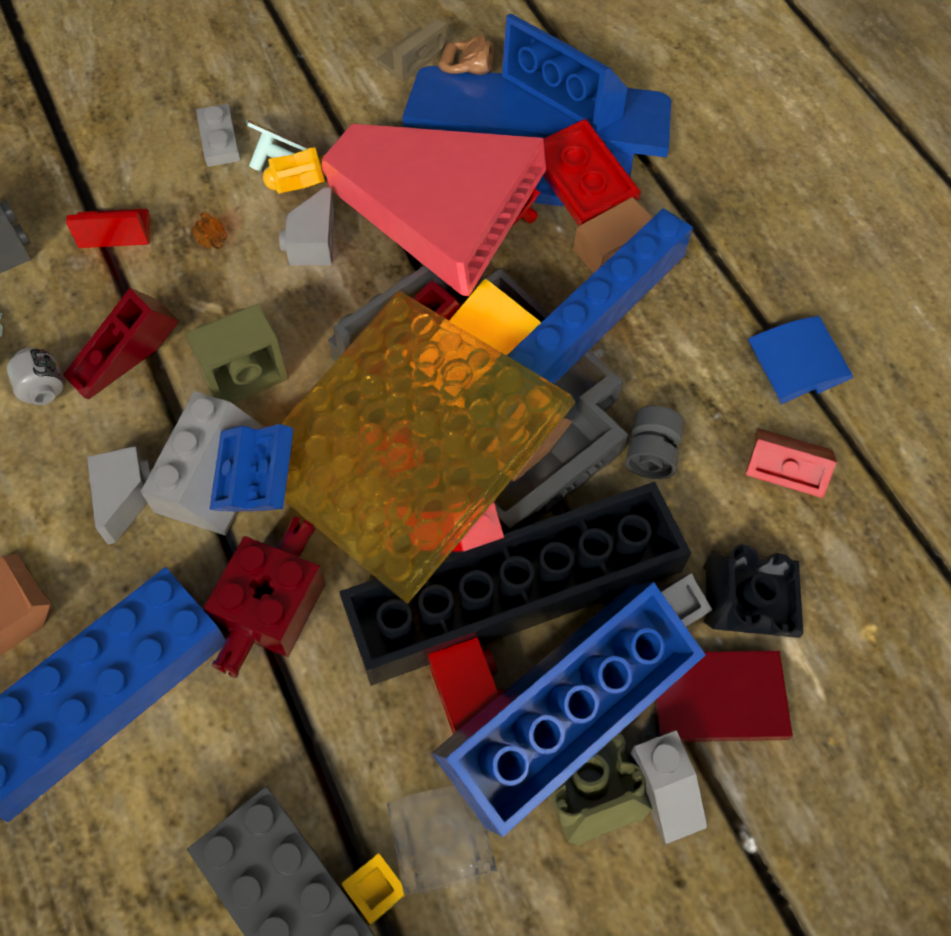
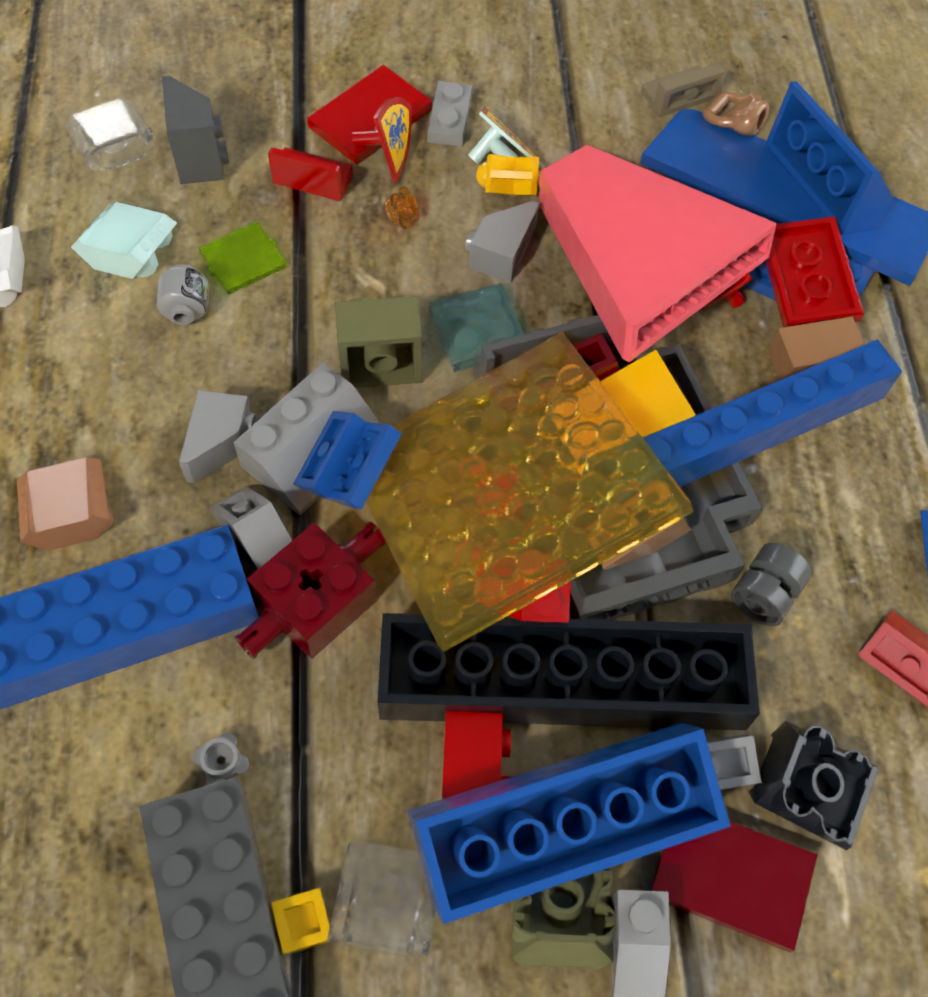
camera: 20 degrees right, 0 degrees up
dark red slope [63,288,180,399] -> none
none -> light grey plate [193,733,249,785]
none -> clear neon green piece [199,221,287,295]
none -> light grey slope [210,486,292,569]
none -> red tile [307,64,432,165]
none -> shield [352,97,411,183]
none -> clear light blue plate [429,283,525,372]

